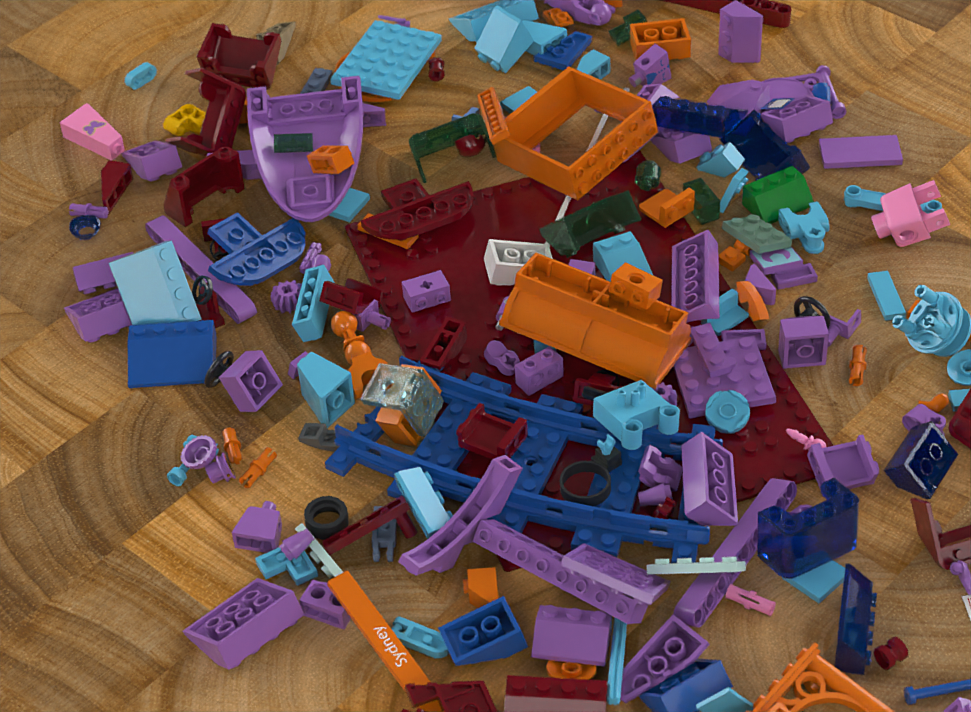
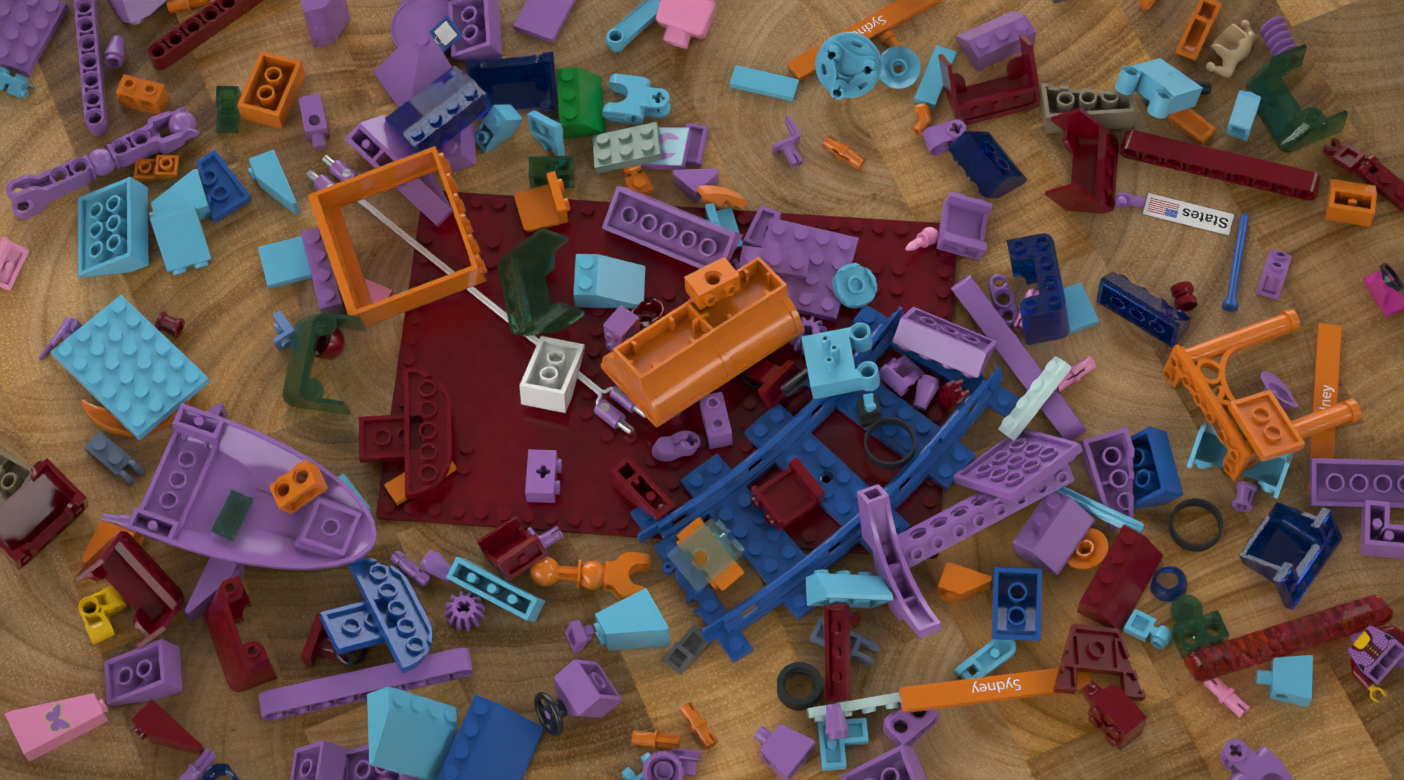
camera: 65 degrees left, 20 degrees up
piece [192,276,225,329] -> none
orange tile [477,87,510,145] -> none
clear green head [634,160,662,191] -> none
medium lavender piece [778,296,830,369] -> none

